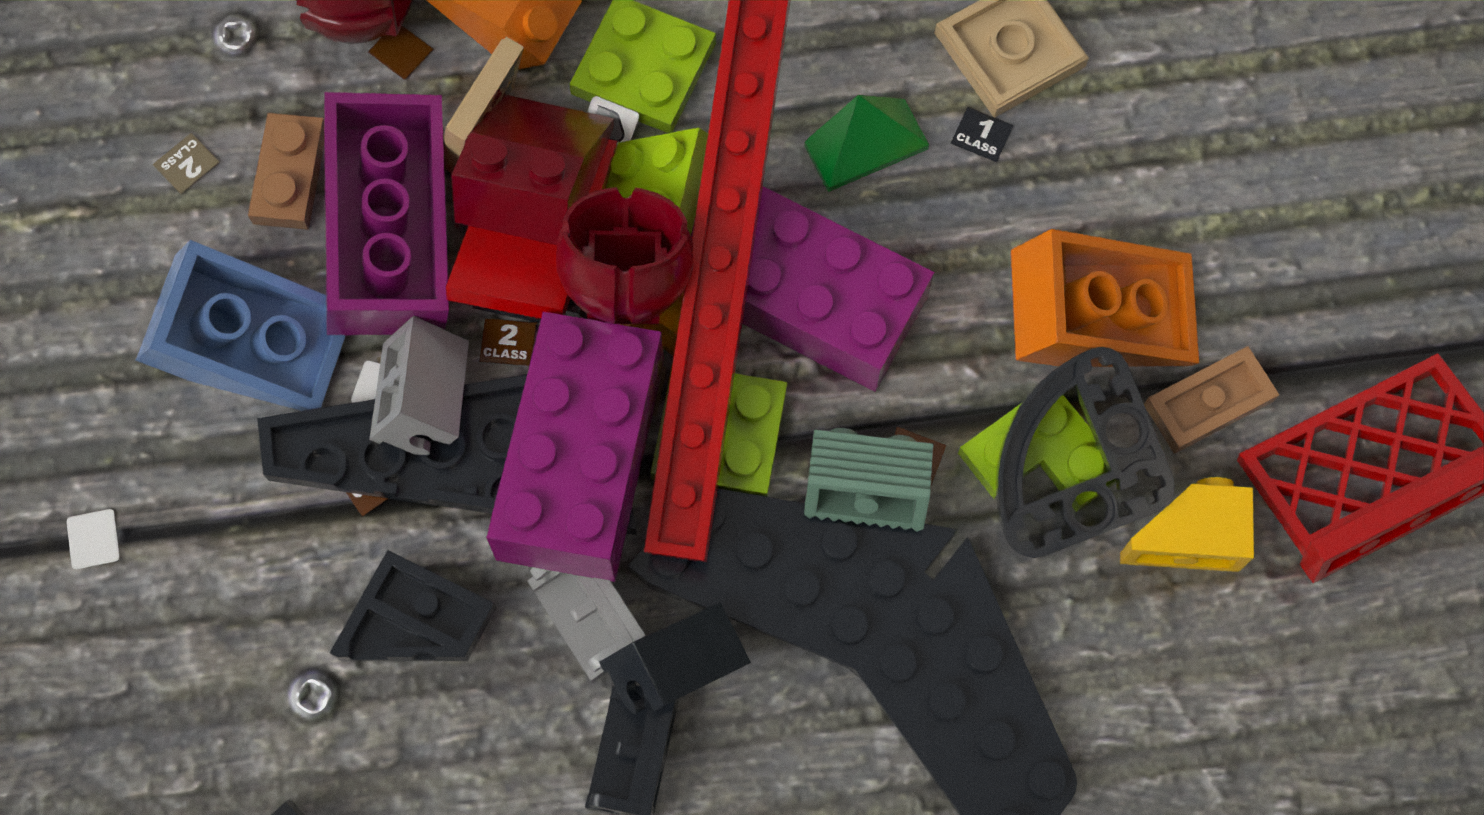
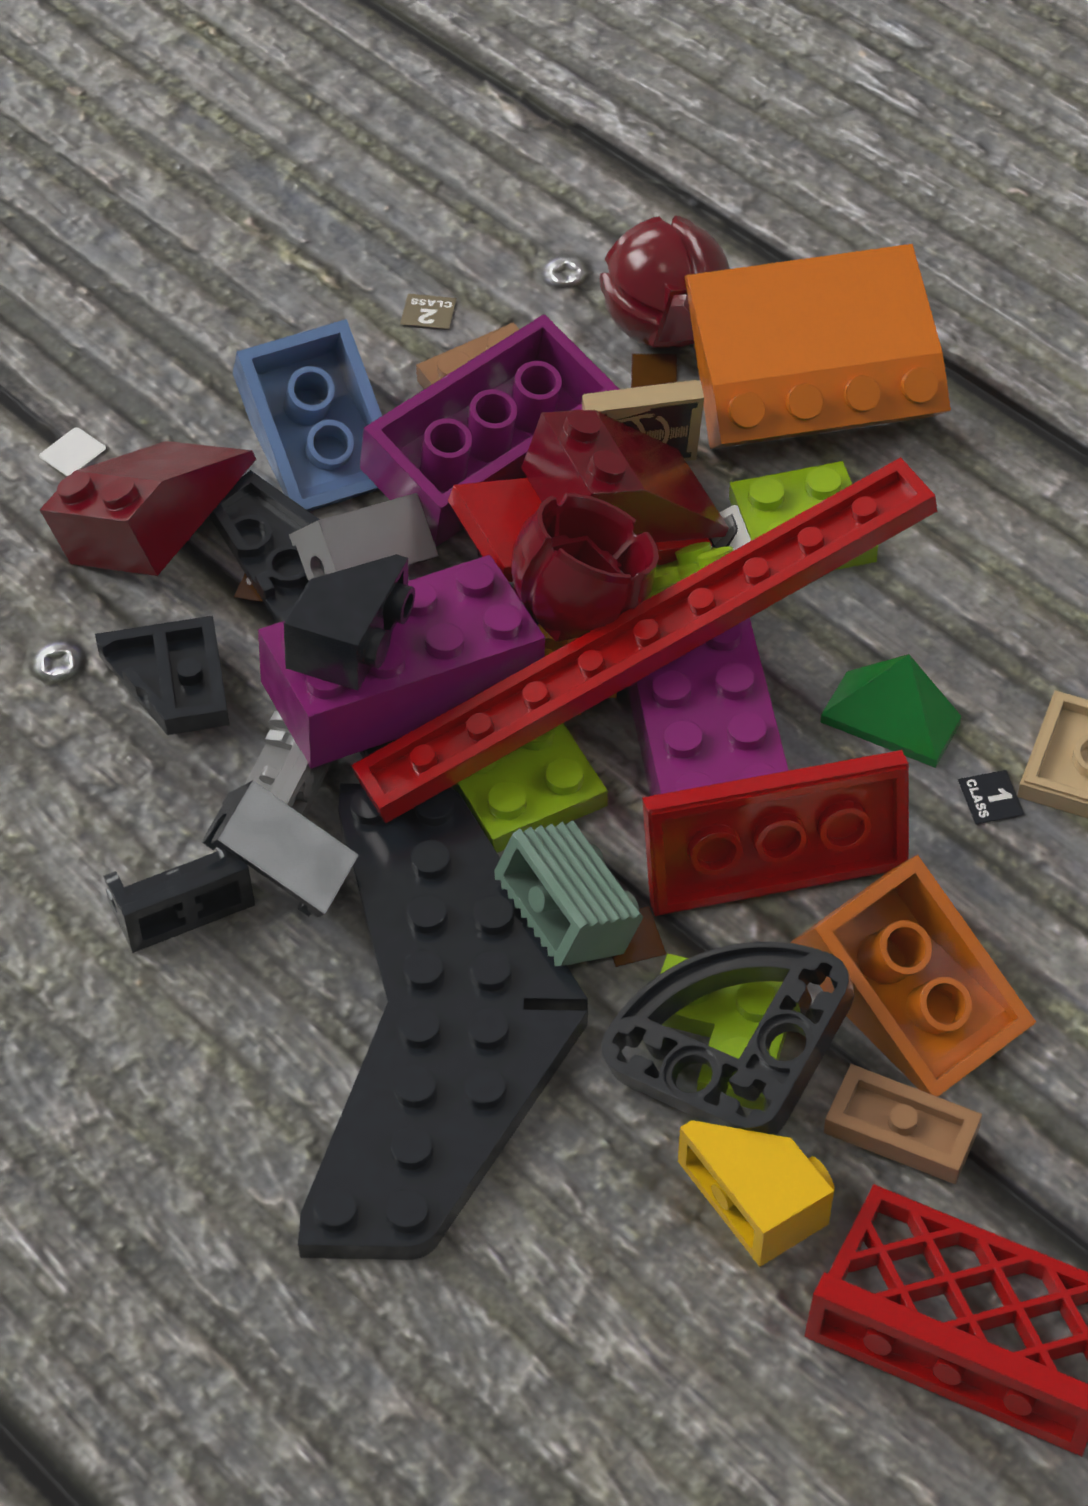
camera: 55 degrees right, 20 degrees down
none -> dark red slope [40,441,256,576]
none -> black slope [284,554,415,691]
none -> red tile [642,750,909,916]

